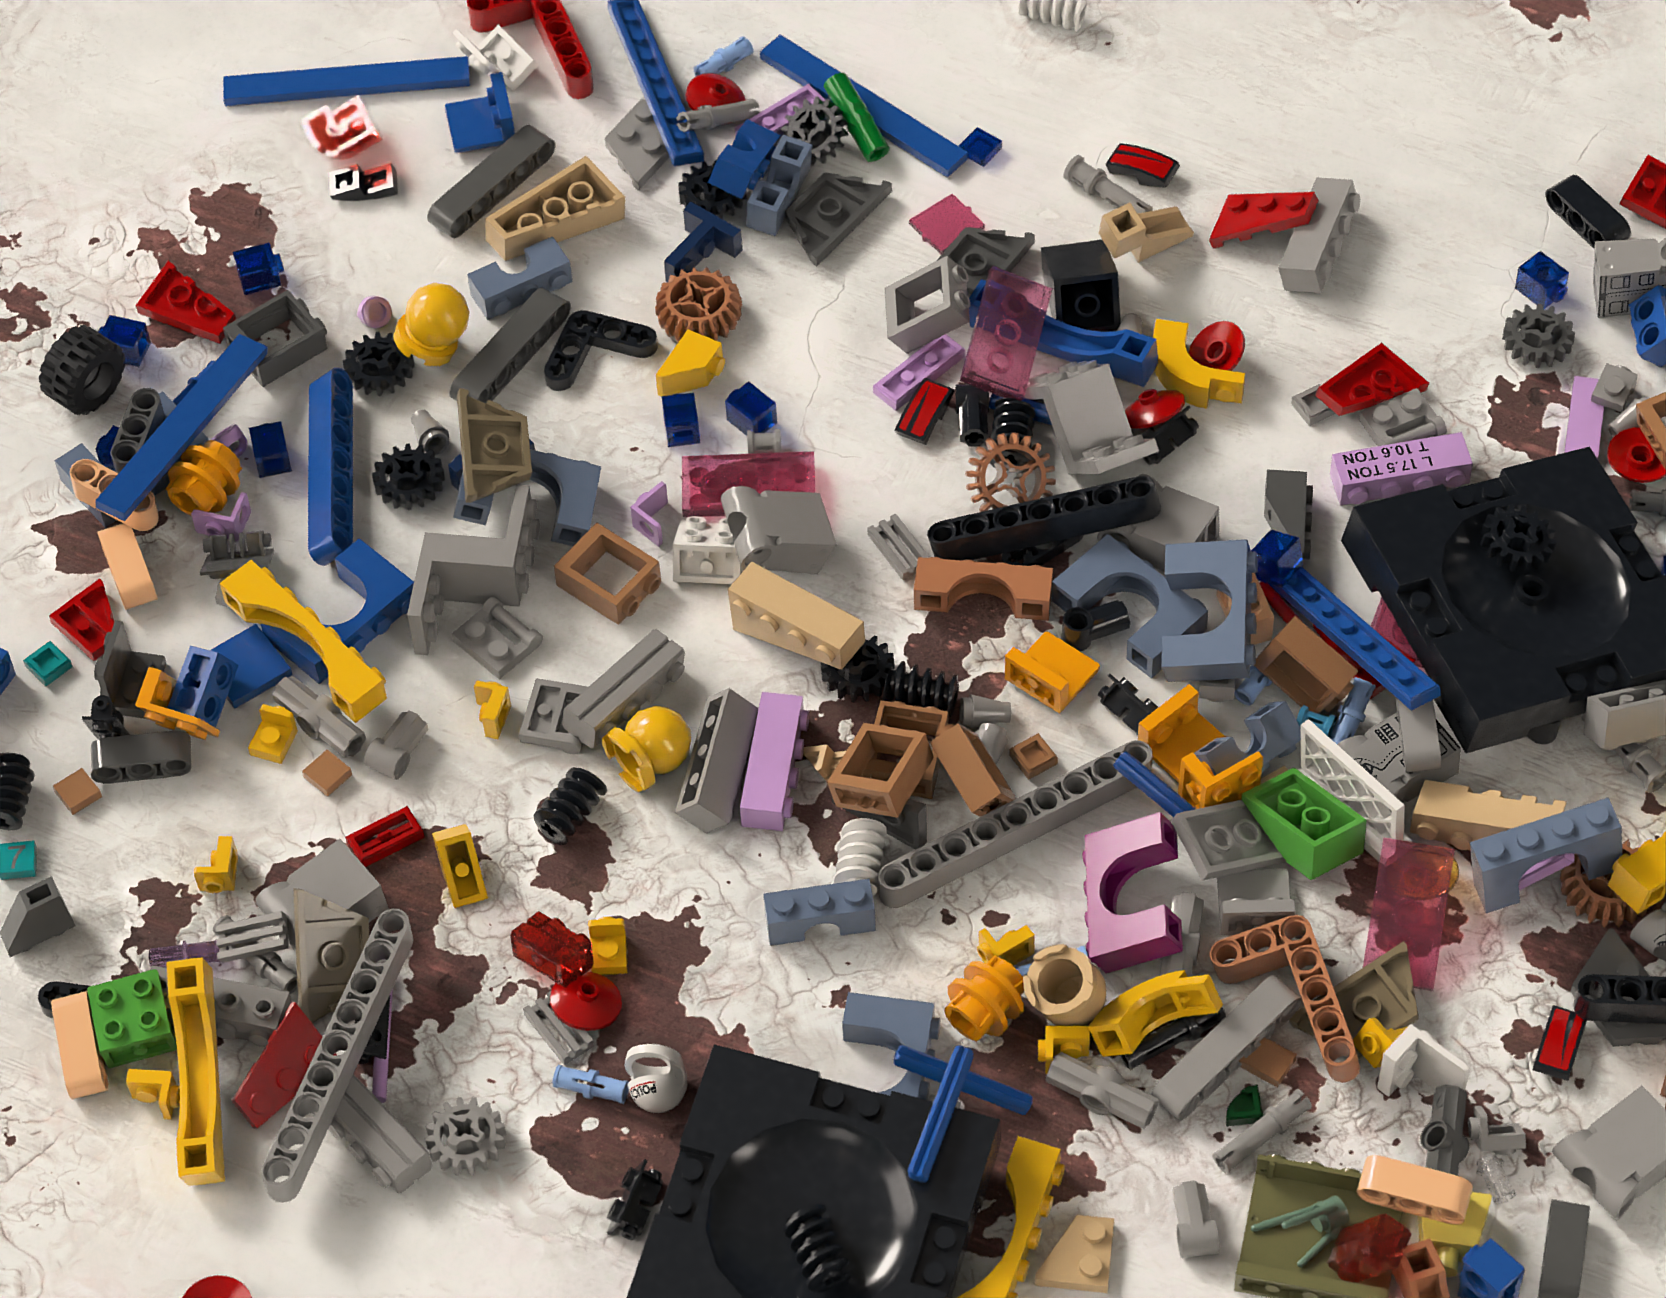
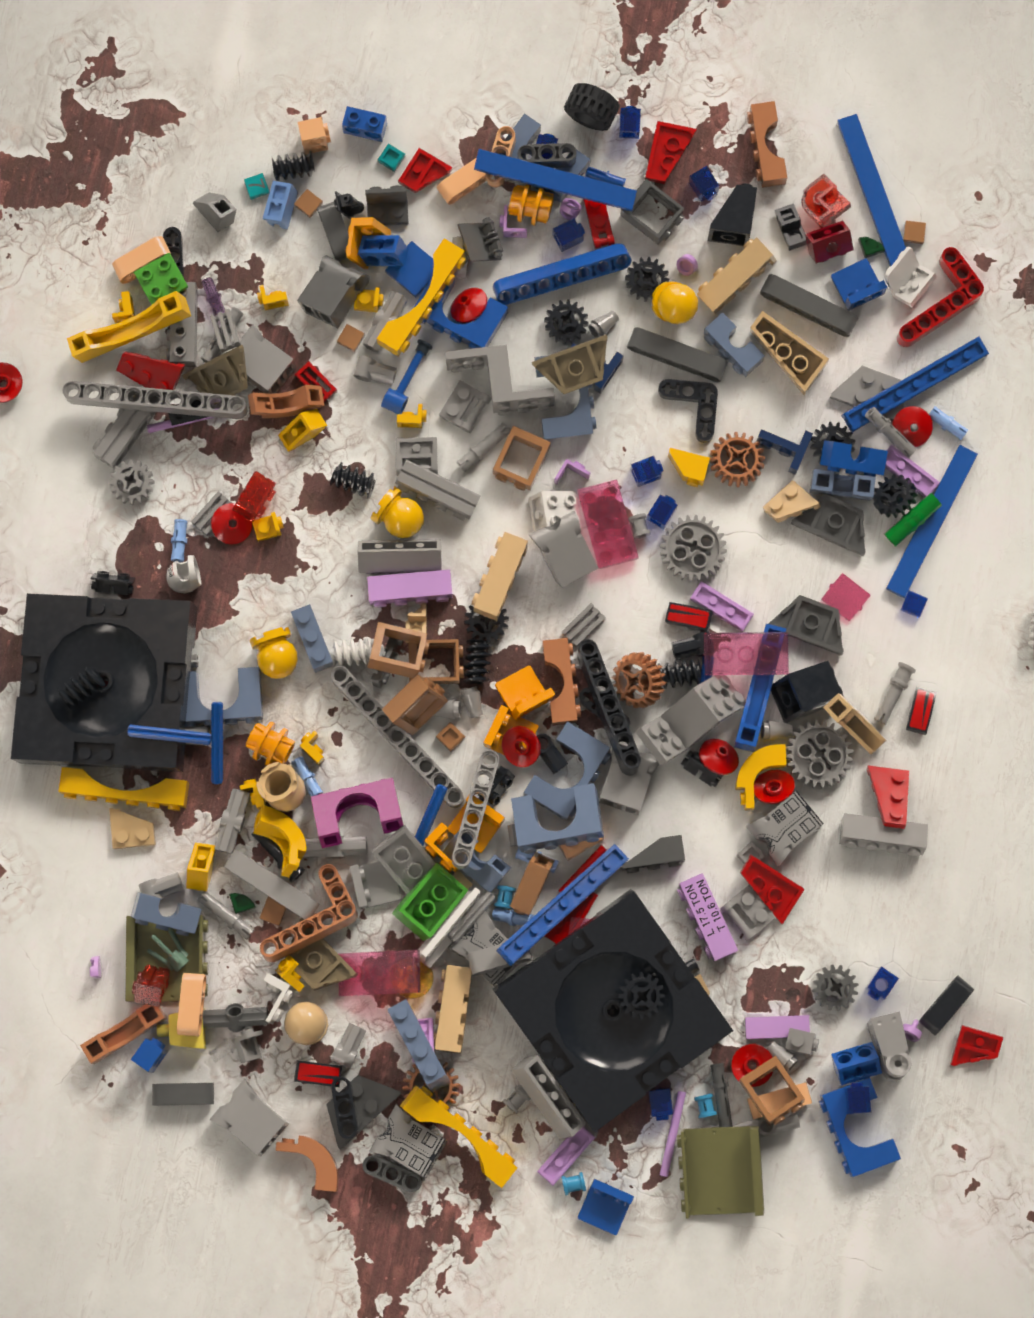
camera: 75 degrees right, 25 degrees up
light grey window [884,256,970,354] -> none
clear blue brick [1251,530,1303,588] -> none
none -> sand blue arch [131,892,202,936]
none -> yellow slope [186,843,216,891]
none -> nougat arch [248,385,324,418]
none -> yellow tile [249,627,298,679]
none -> medium blue hinge [263,181,298,230]
none -> tan tile [284,1002,329,1045]
none -> dark grey piece [297,255,370,329]
none -> light grey piece [331,1023,366,1069]
none -> blue piece [381,339,433,414]
none -> red dish [450,287,487,323]
none -> light grey beam [451,750,499,869]
none -> light grey pin [457,422,511,472]
none -> light orange bracket [495,666,555,720]
none -> red dish [502,726,540,767]
none -> red plate [583,199,615,250]
none -> light grey gear [660,515,727,582]
none -> tan wedge [697,237,777,314]
none -> black slope [707,183,757,246]
none -> light grey piece [746,791,824,867]
none -> nougat arch [747,101,787,188]
none -> tan wing [763,480,821,523]
none -> light grey gear [786,720,854,788]
none -> dark red brick [805,220,854,264]
none -> dark green tile [858,237,885,258]
none -> medium nougat tile [903,221,926,244]

